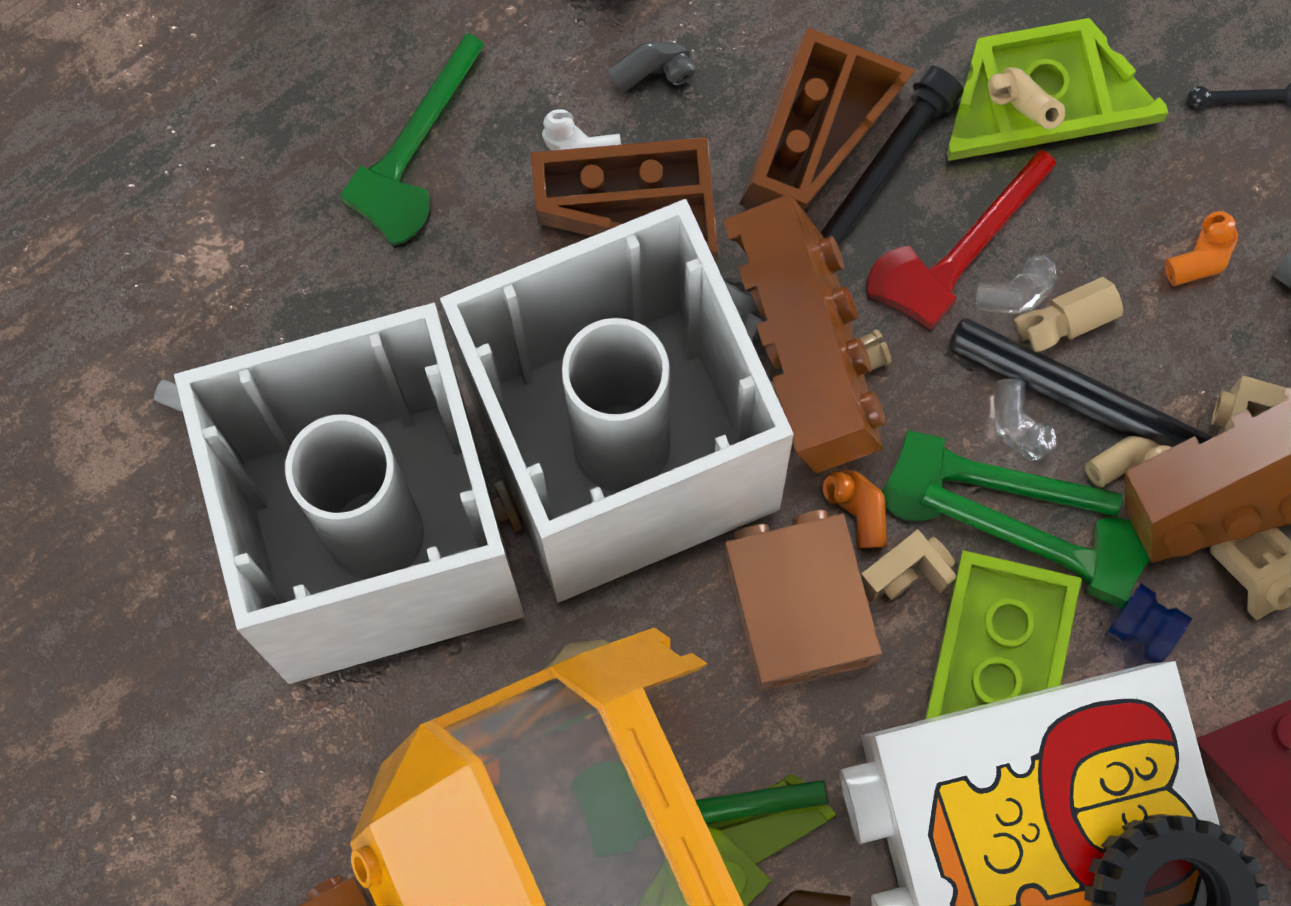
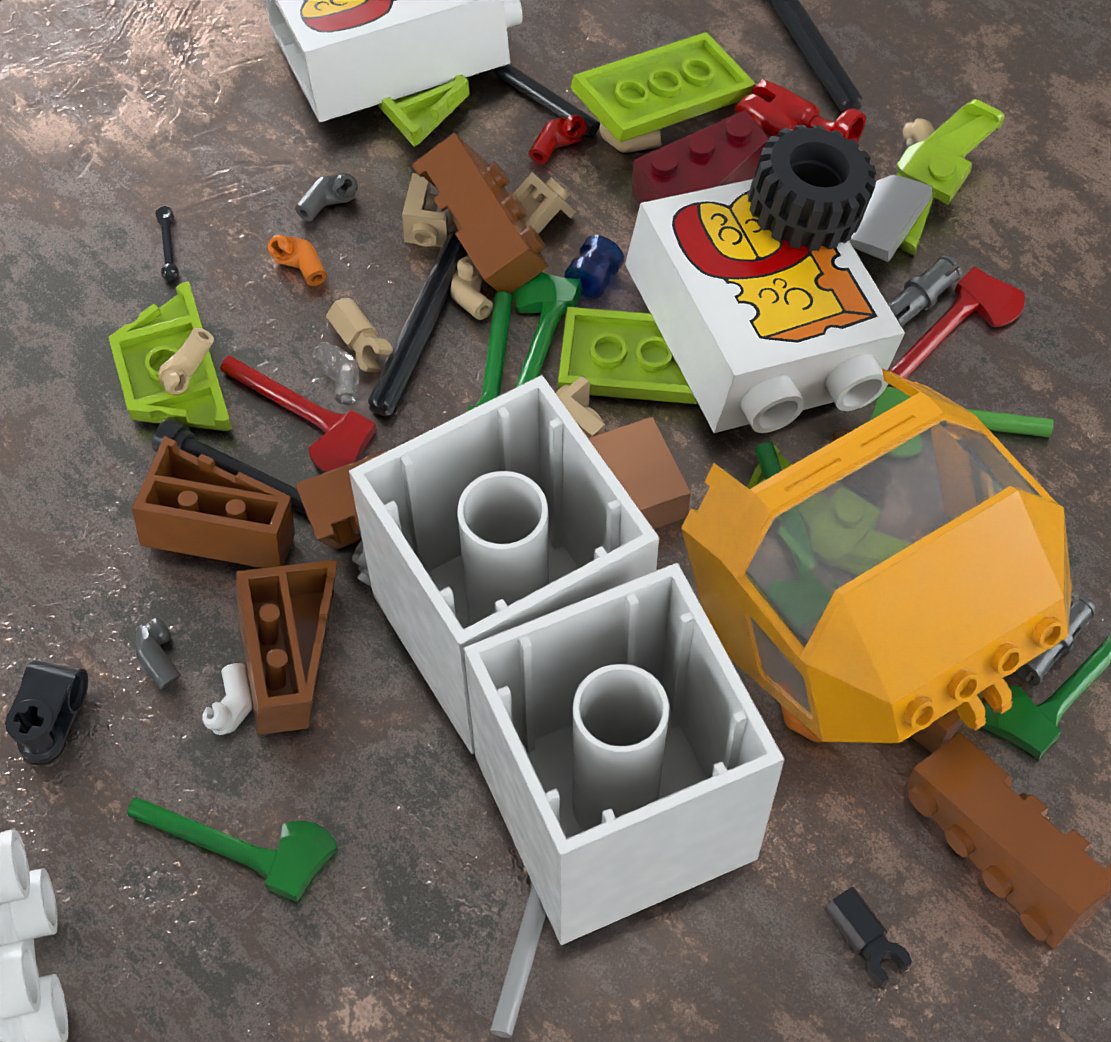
camera: 100 degrees left, 15 degrees down
clear arm [995,379,1057,460] -> none
none -> black bar [825,887,912,988]

